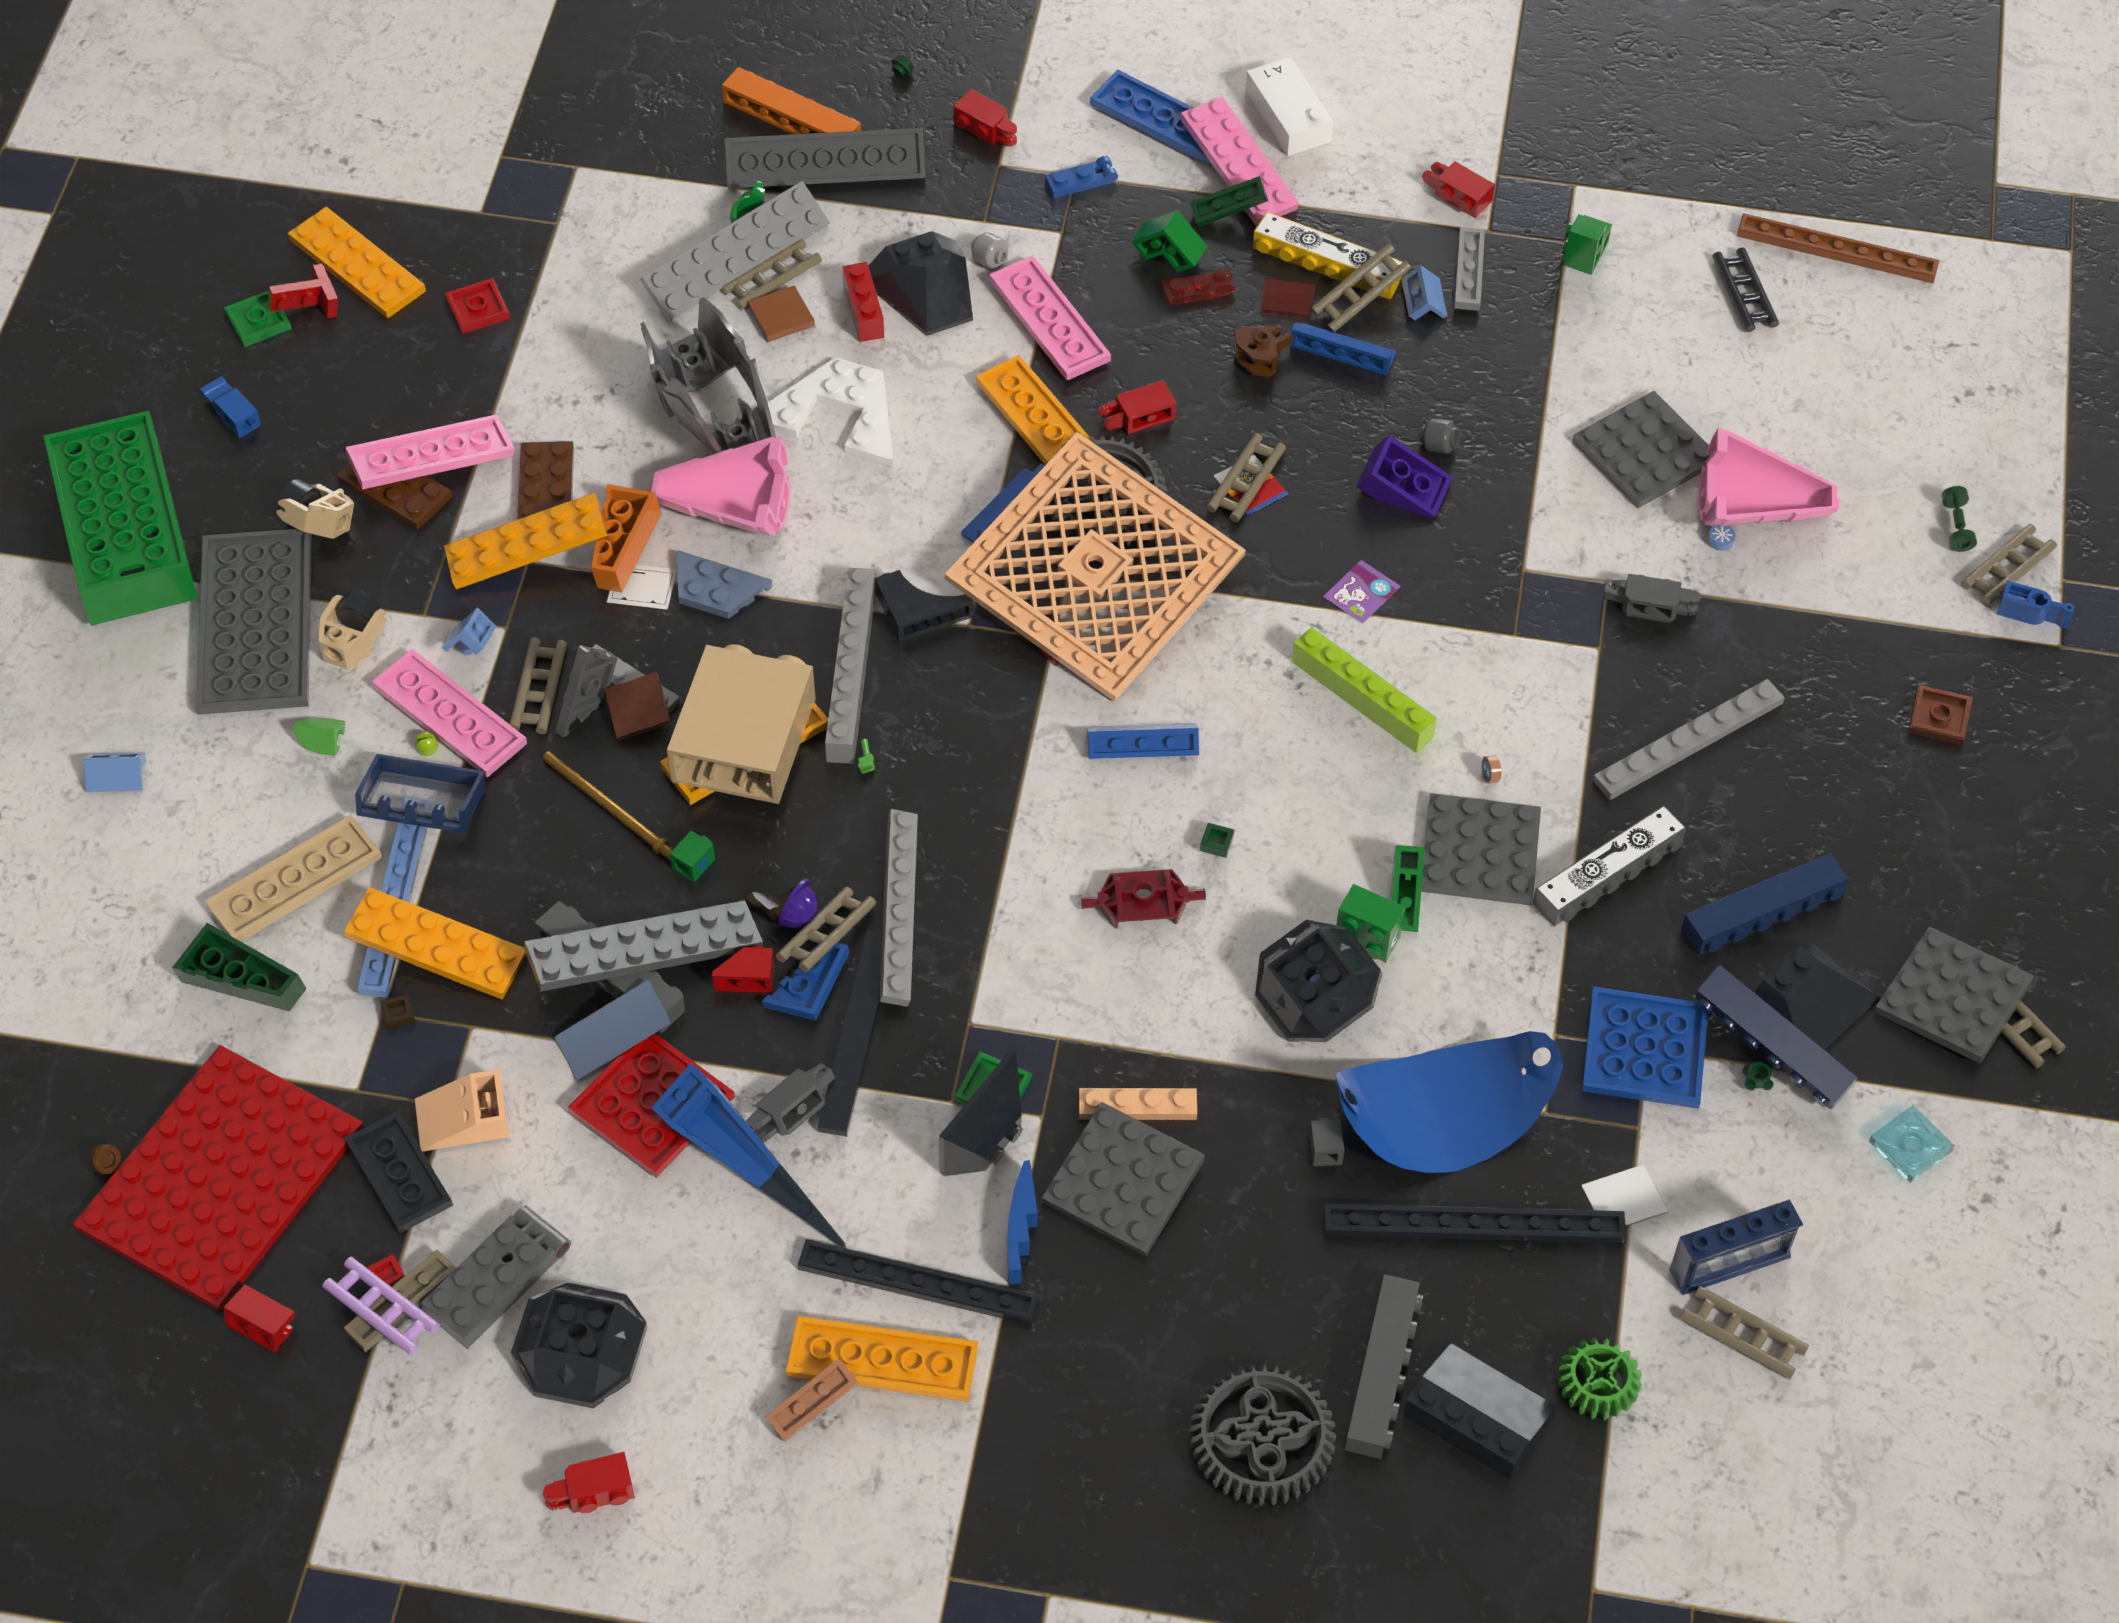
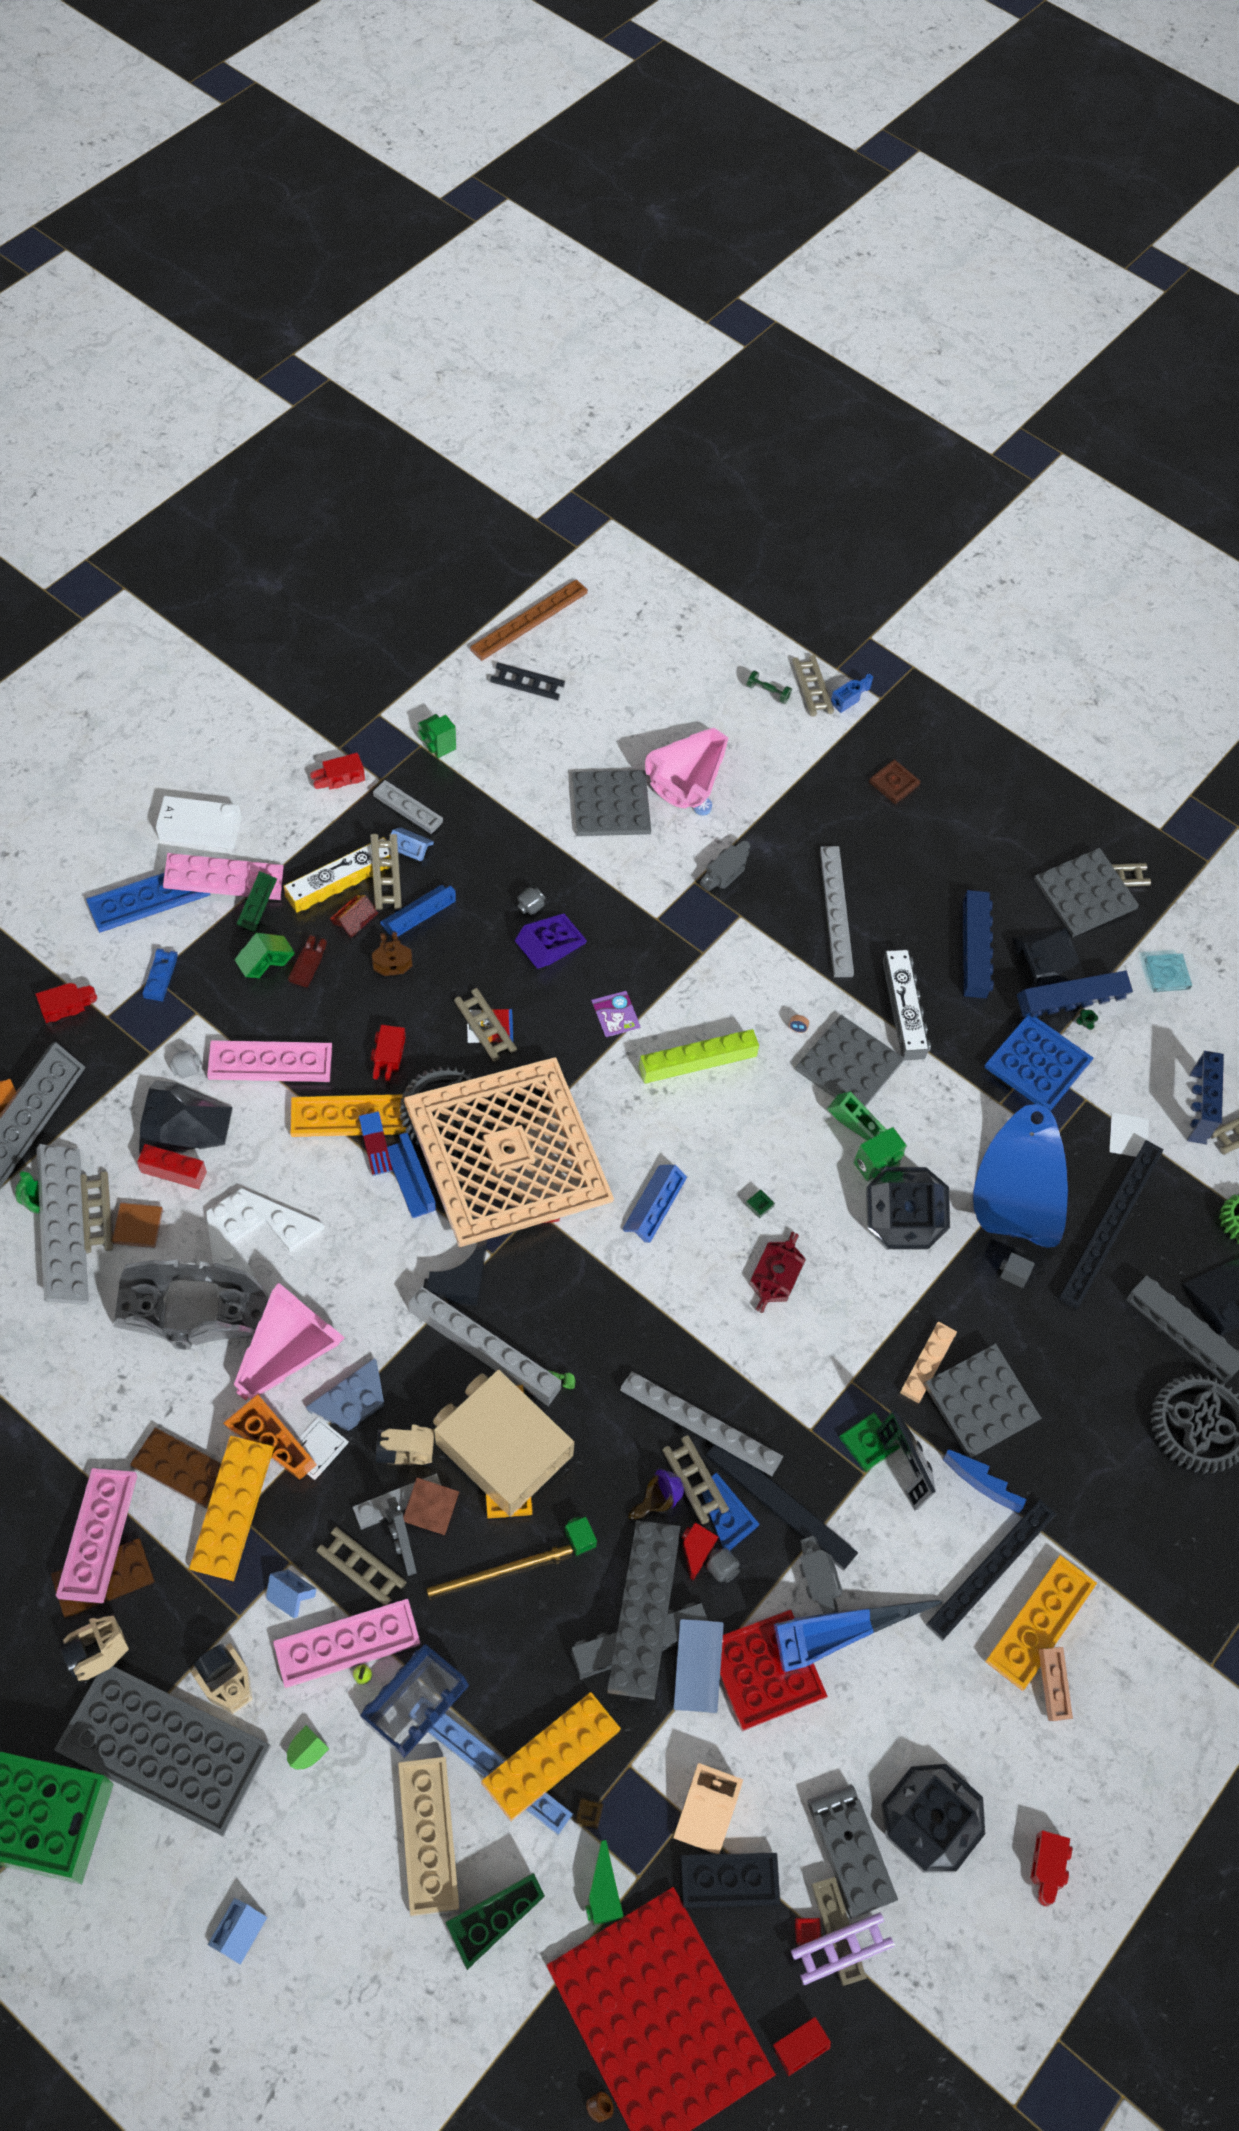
camera: 65 degrees left, 5 degrees up
none -> tile [359,1111,393,1176]
none -> tan piece [376,1425,434,1465]
none -> green slope [585,1840,623,1926]
none -> dark grey head [706,1548,740,1583]

